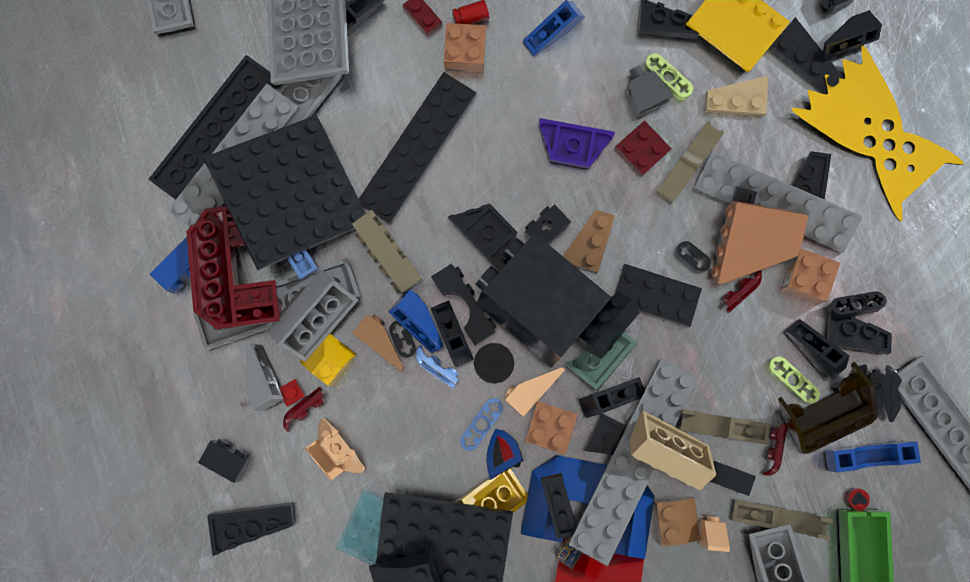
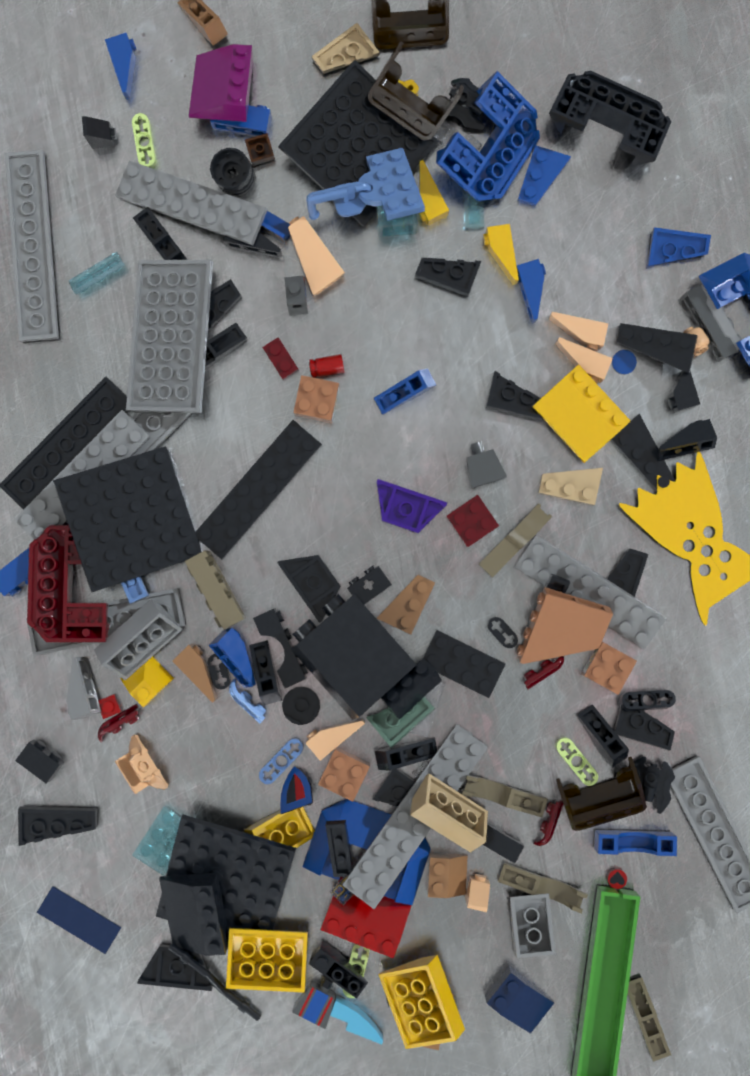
camera: 10 degrees right, 5 degrees up
yellowish green beam [644,53,693,100] -> none

